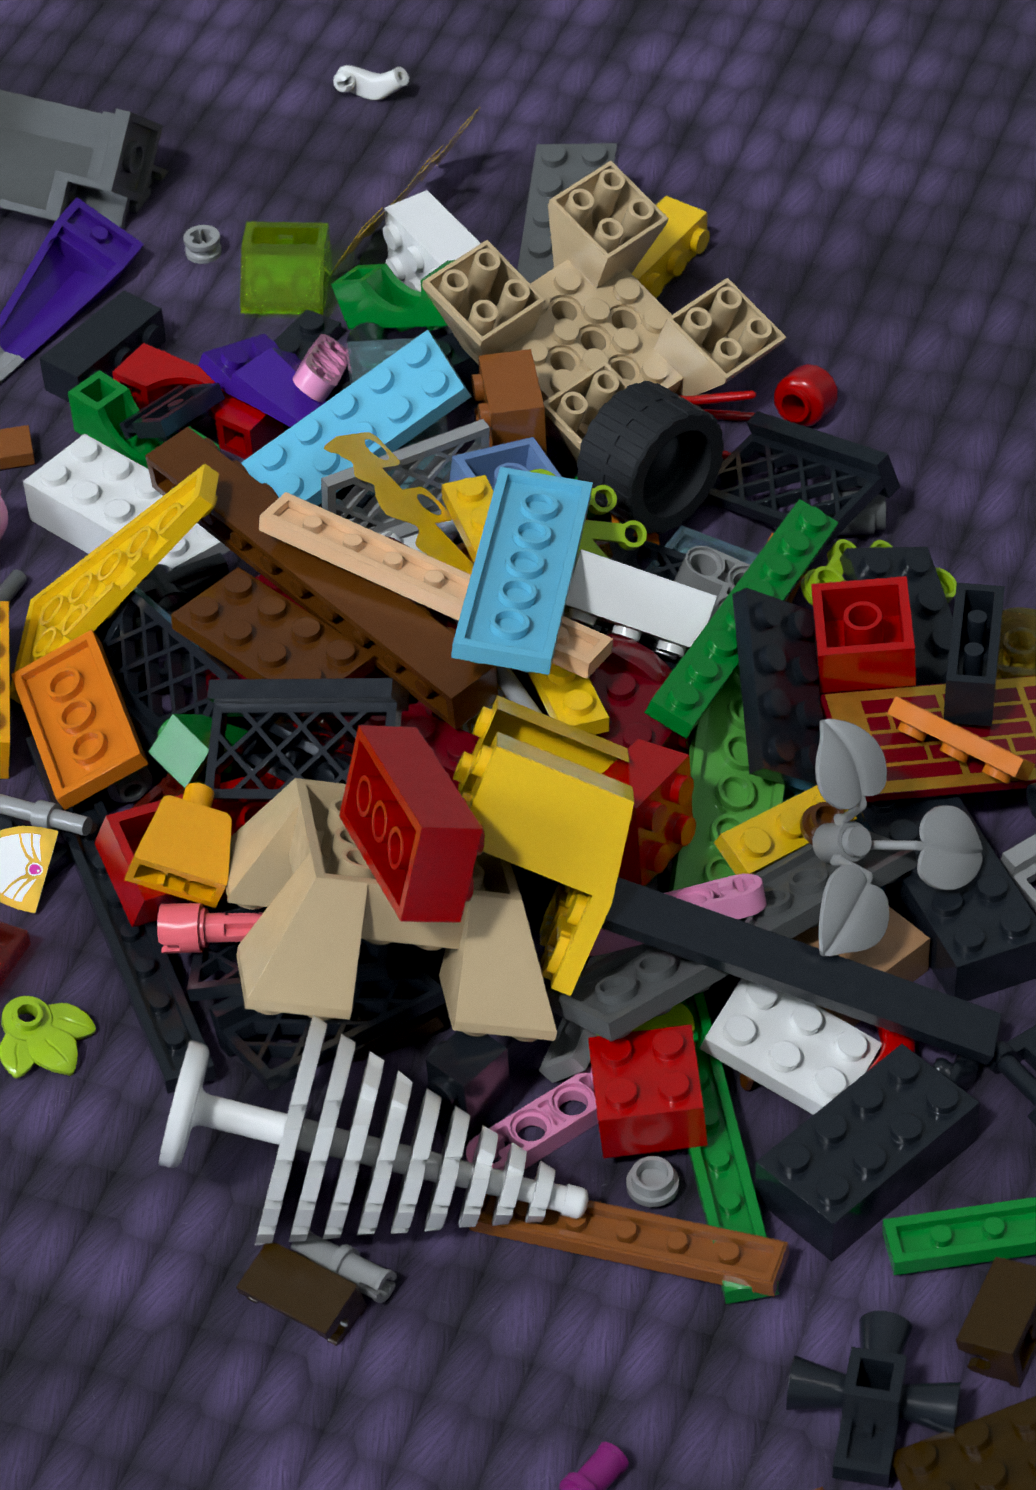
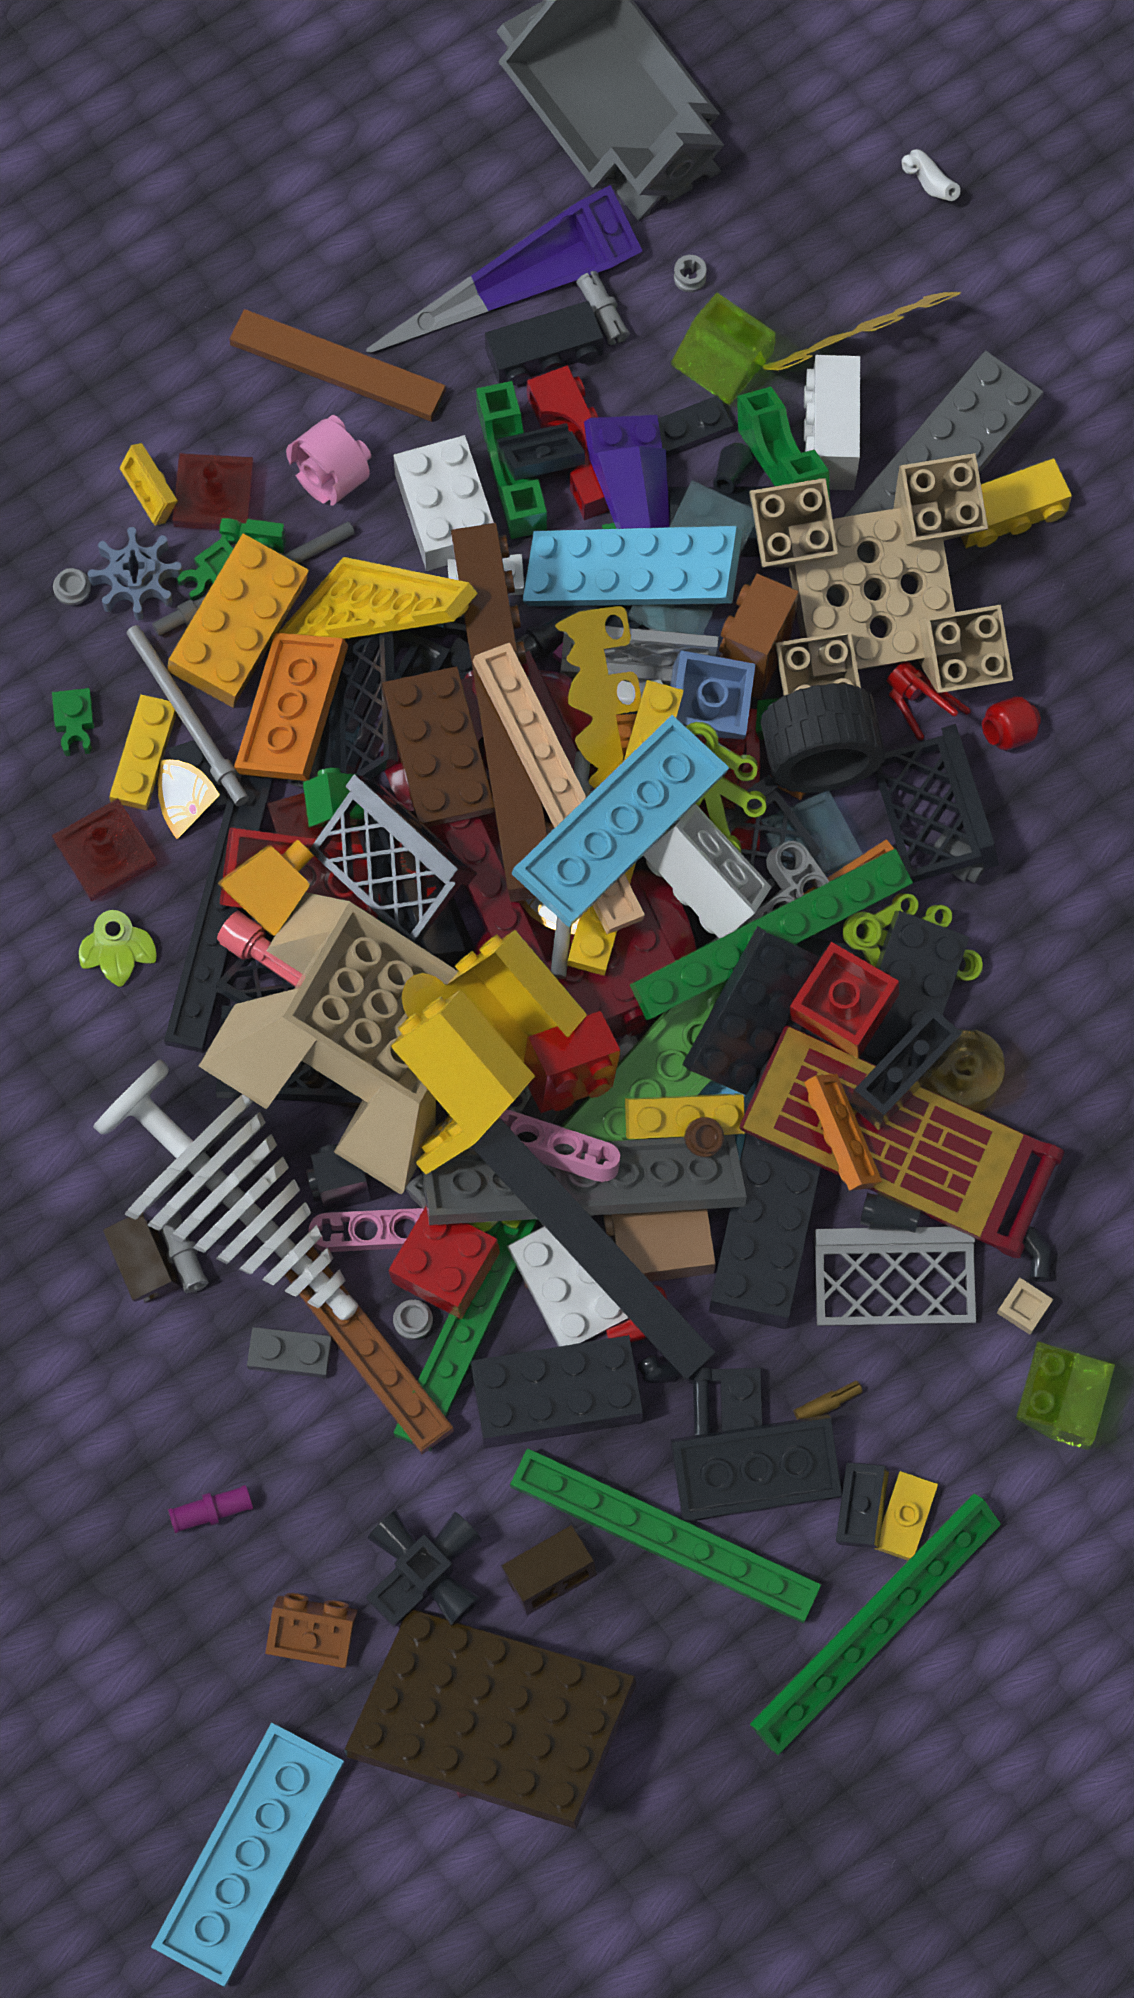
camera: 30 degrees right, 25 degrees up
bright pink beam [292,334,351,403] -> none
red brick [339,725,485,923] -> none
light grey plant [813,719,983,956] -> none
none -> dark grey plate [247,1327,332,1378]
none -> light grey pin [577,271,630,345]

